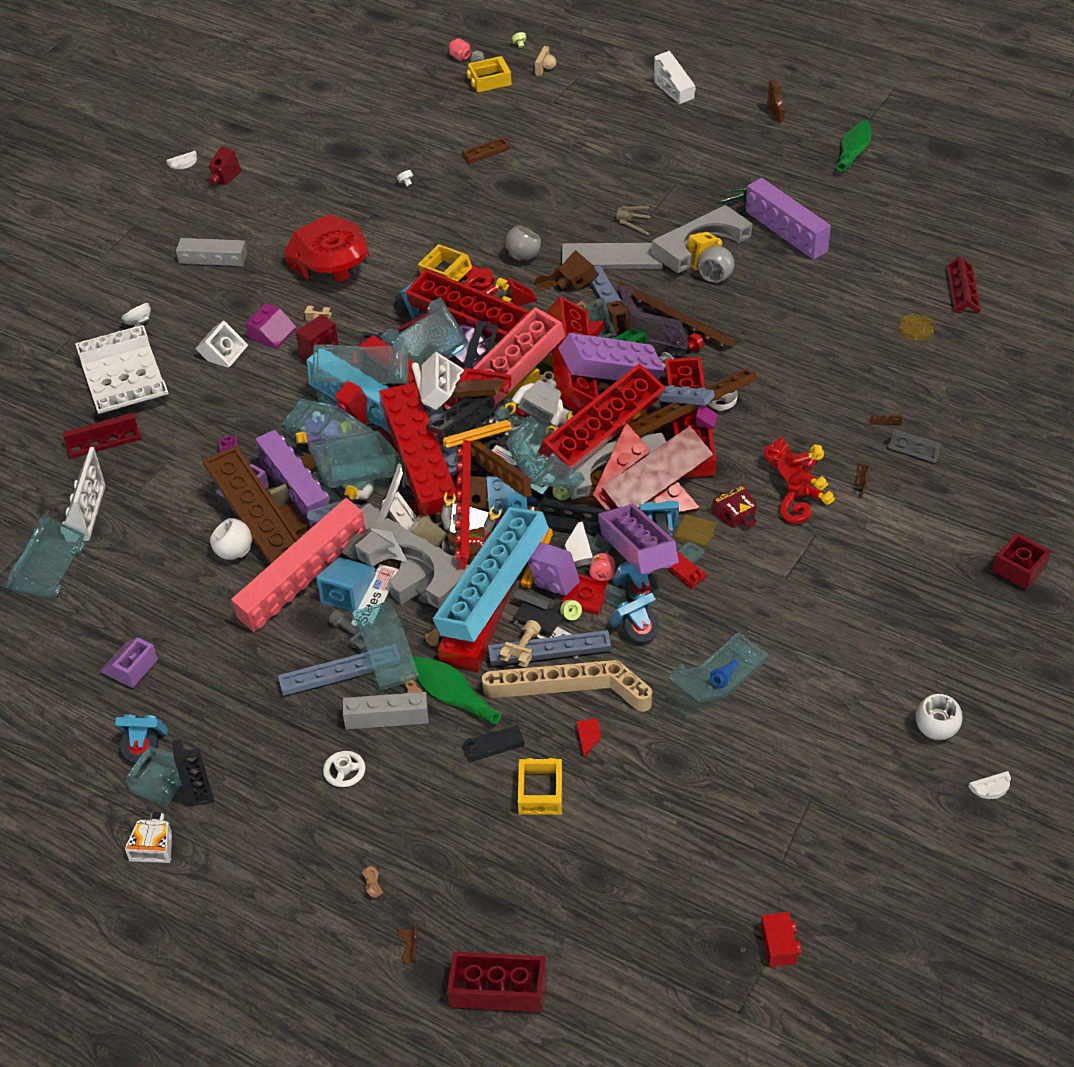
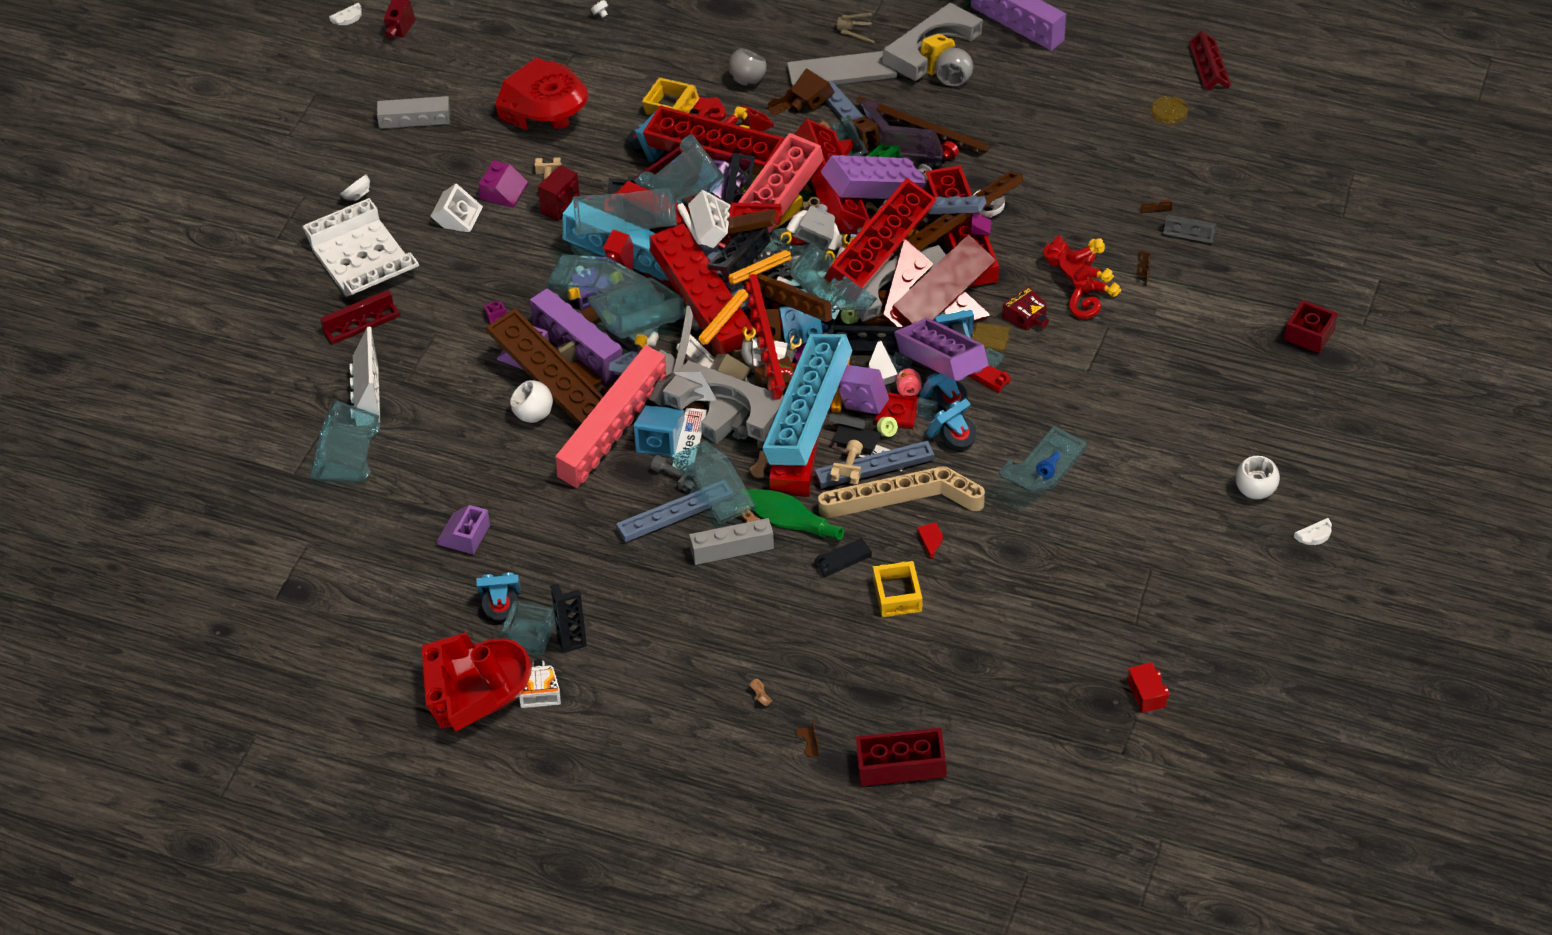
camera: 10 degrees left, 0 degrees up
white piece [323,751,365,787] -> none
none -> red animal [422,632,532,732]
none -> light orange axle [698,289,748,345]

